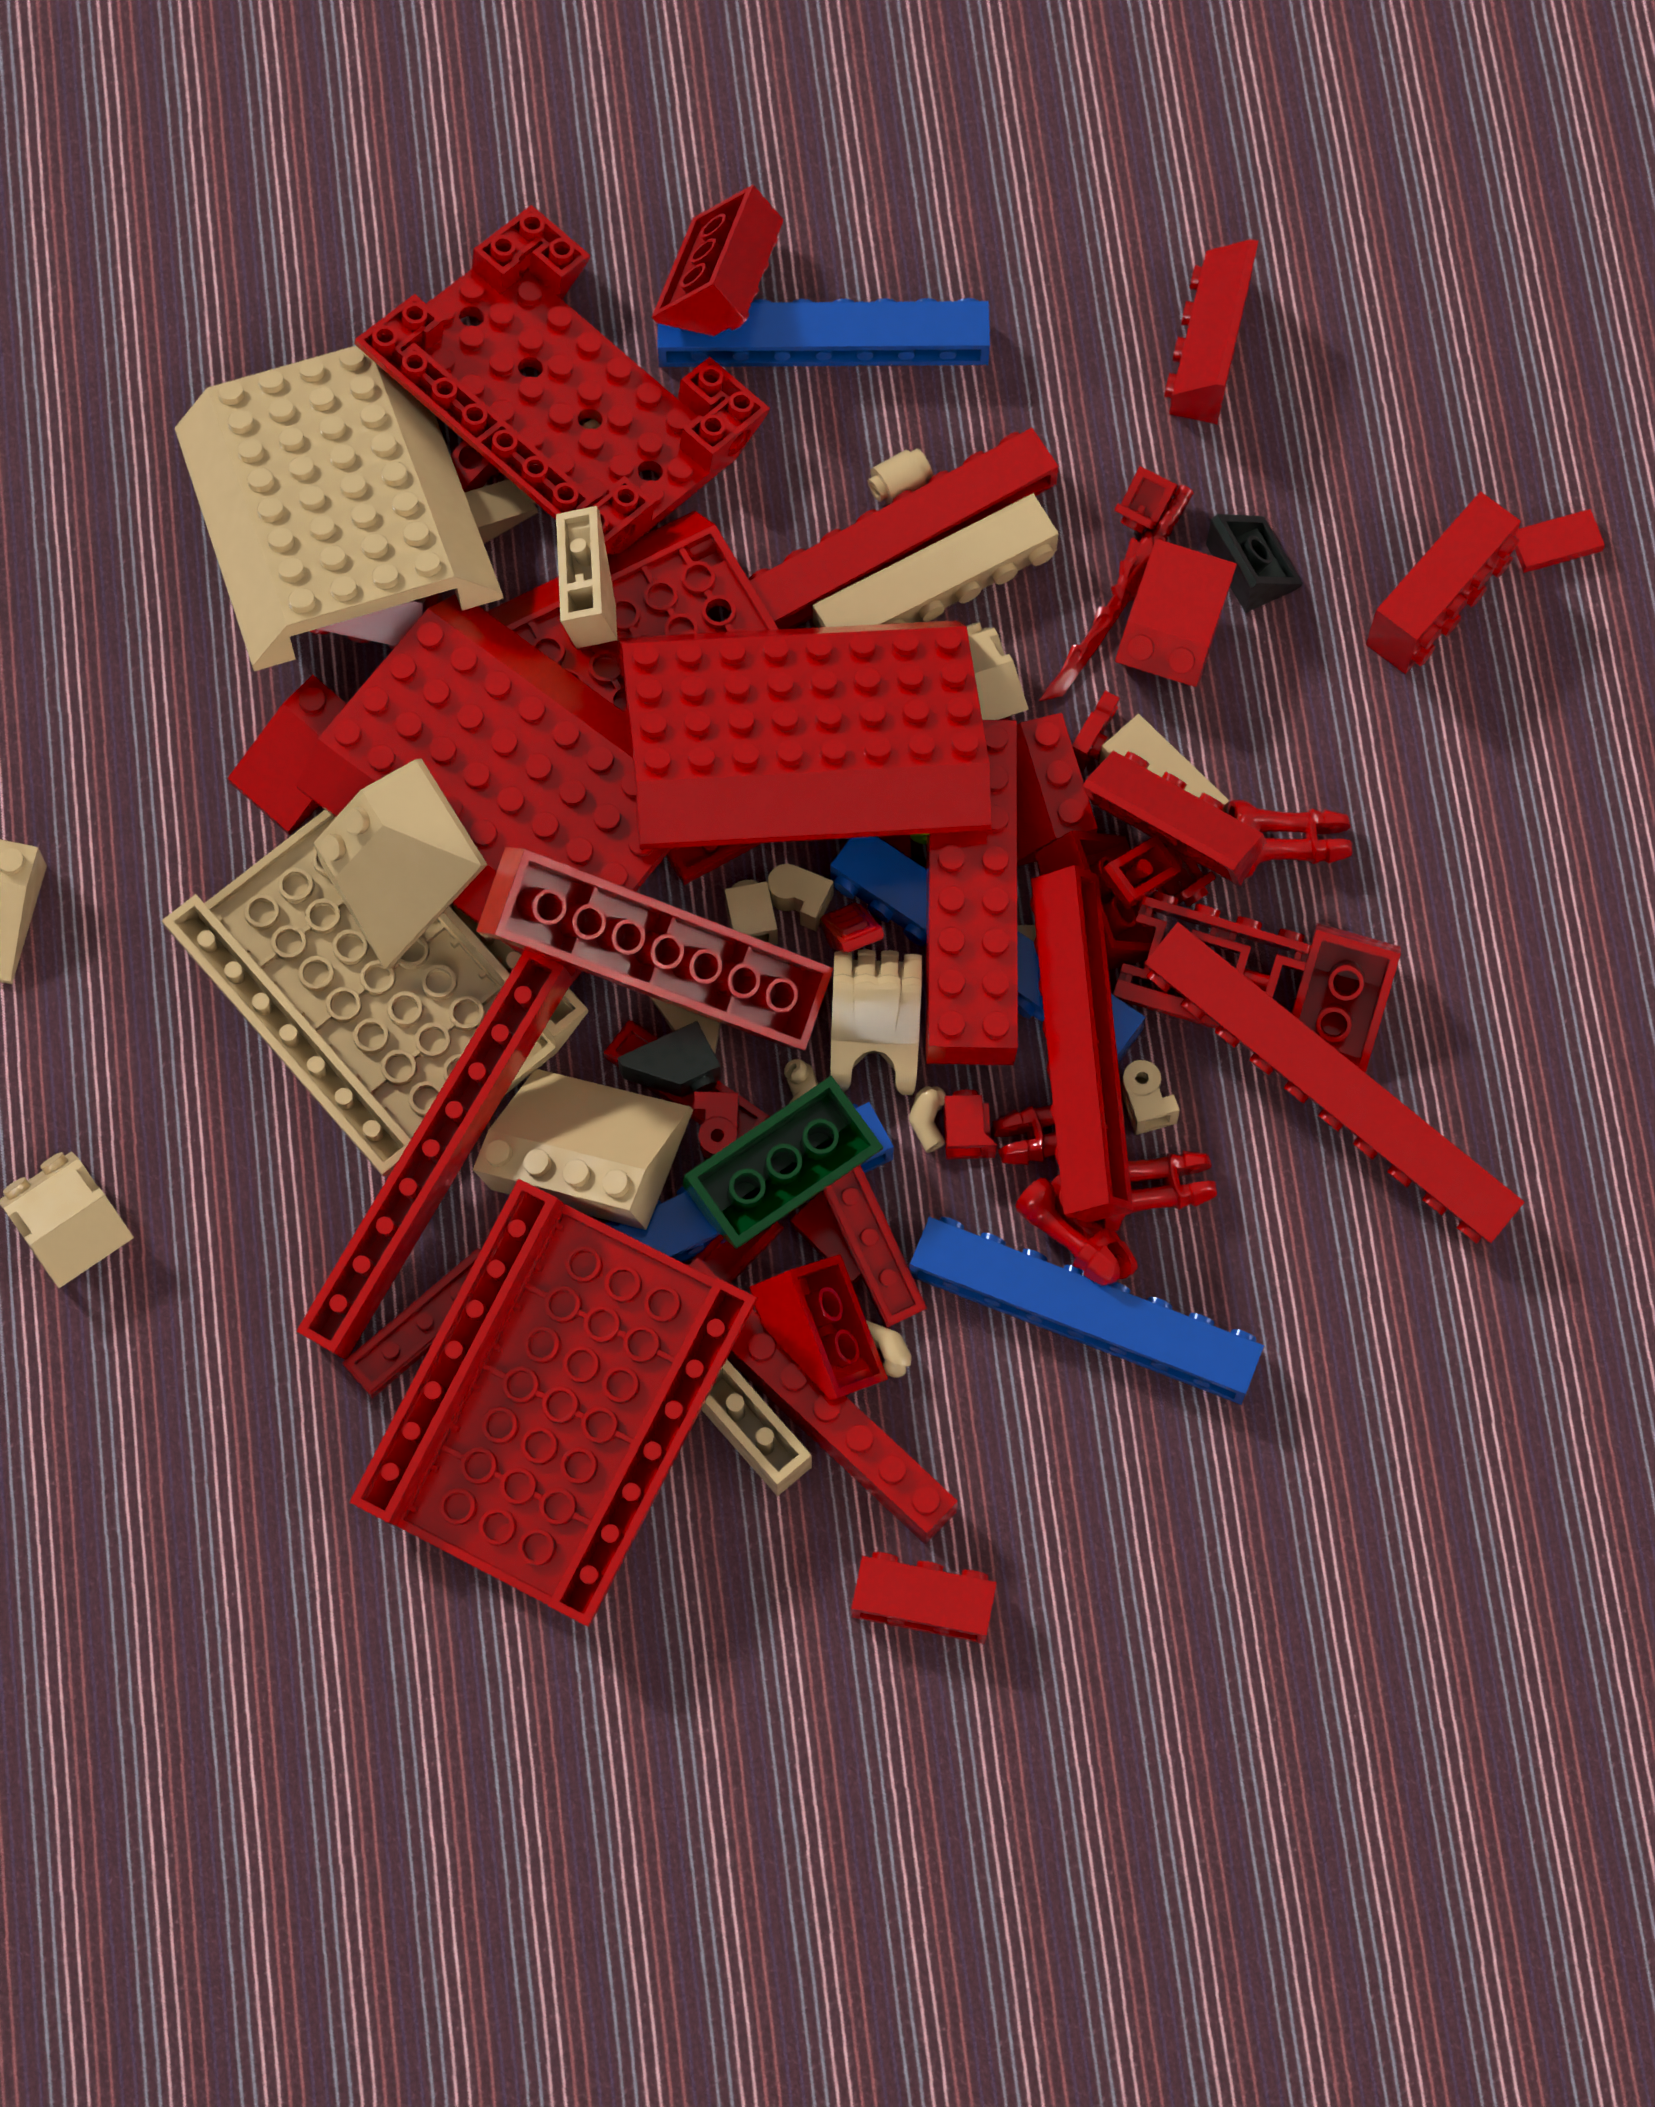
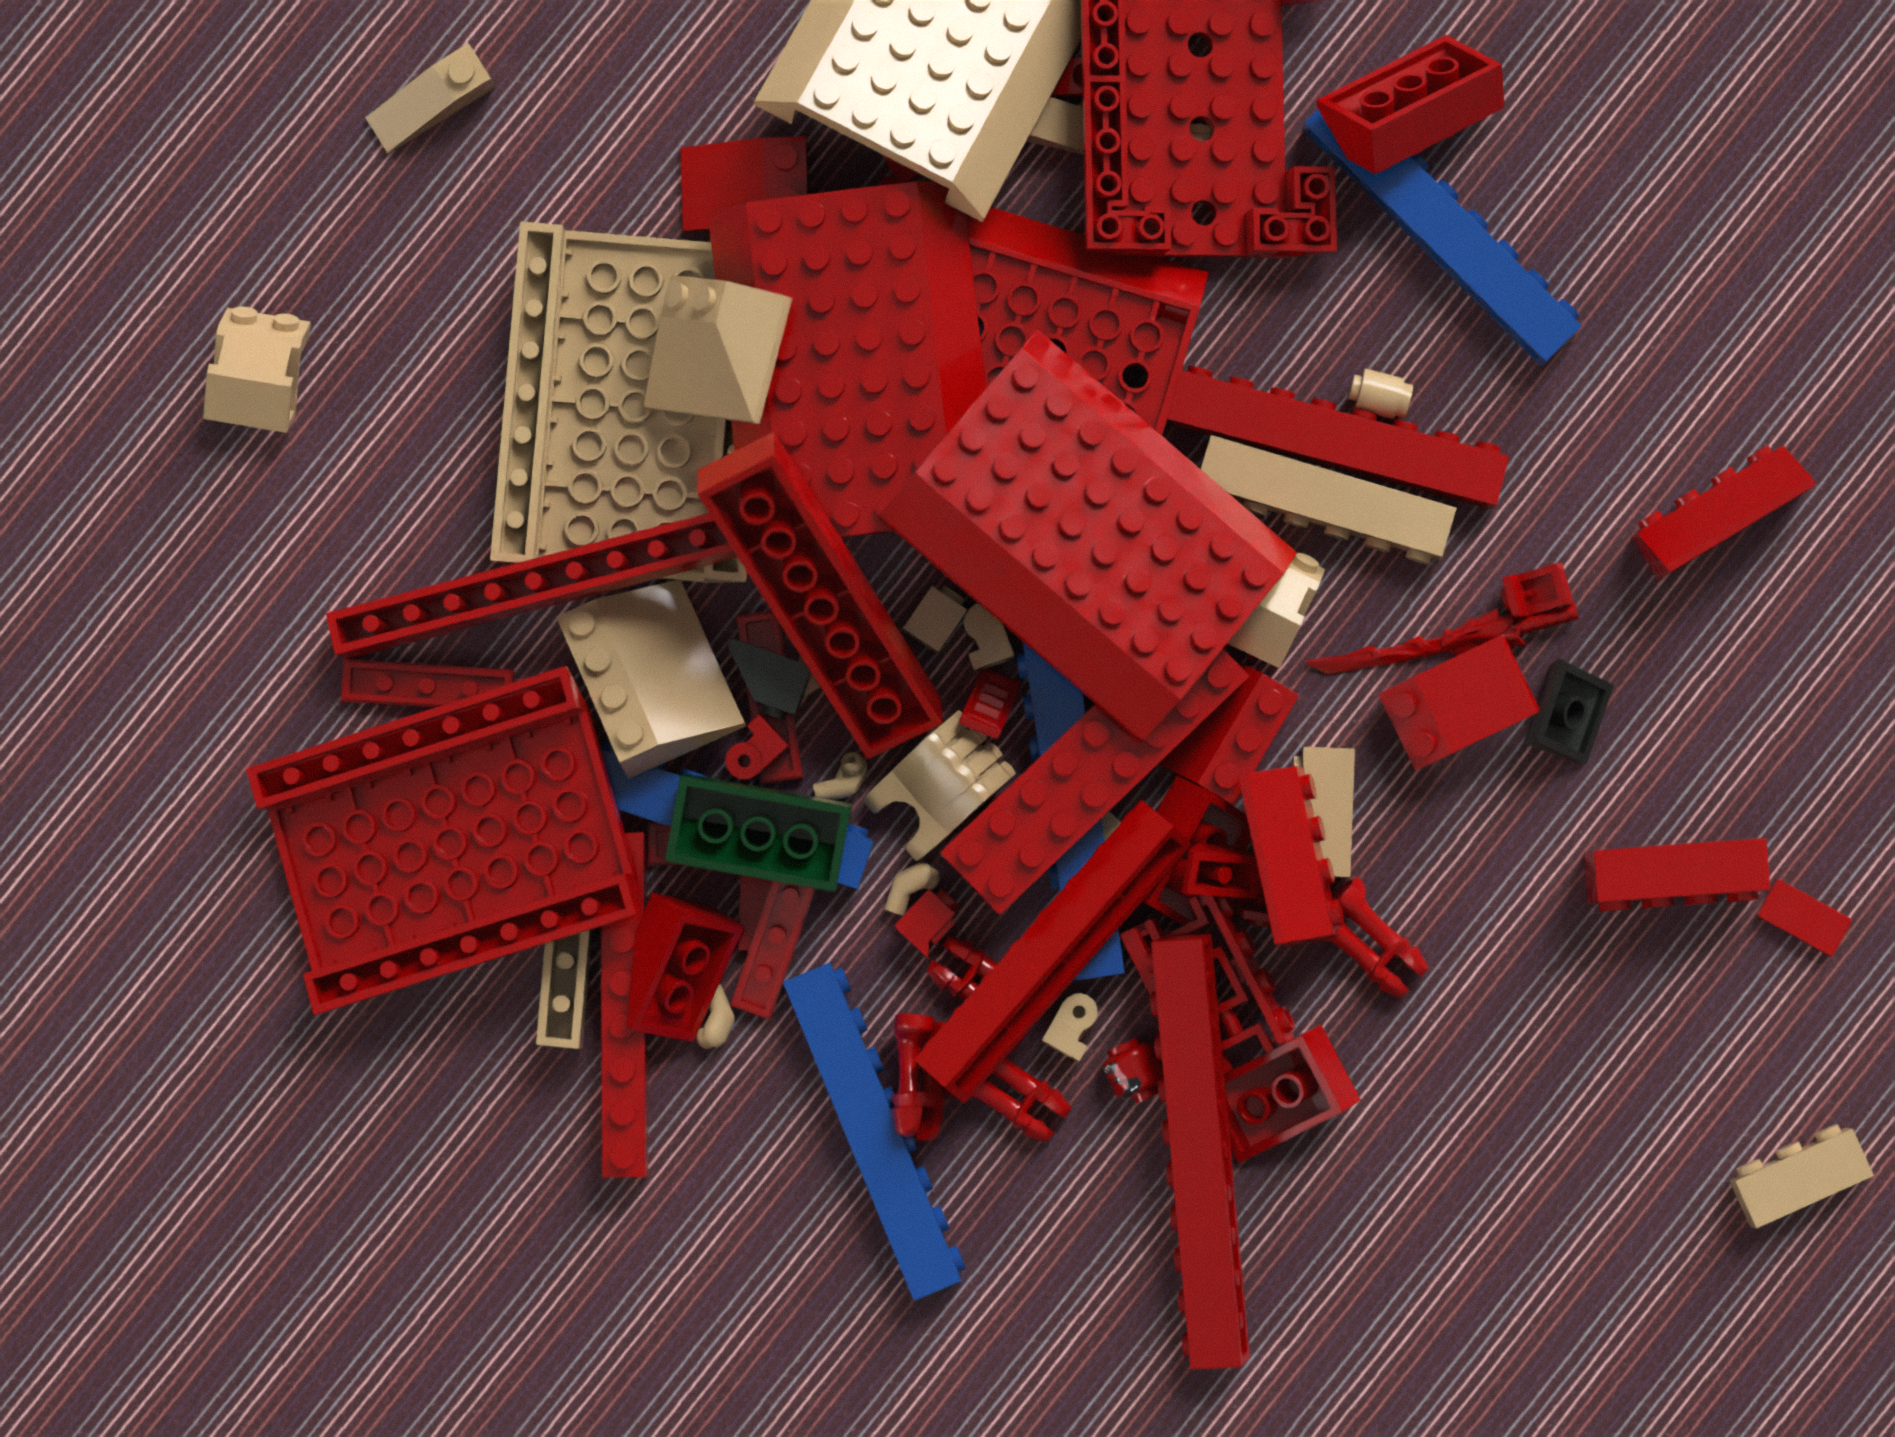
camera: 50 degrees right, 15 degrees up
tan slope [556,506,617,649] -> none
red brick [851,1552,997,1644] -> none
red plate [1072,691,1120,770] -> none
none -> red head [1102,1037,1163,1104]

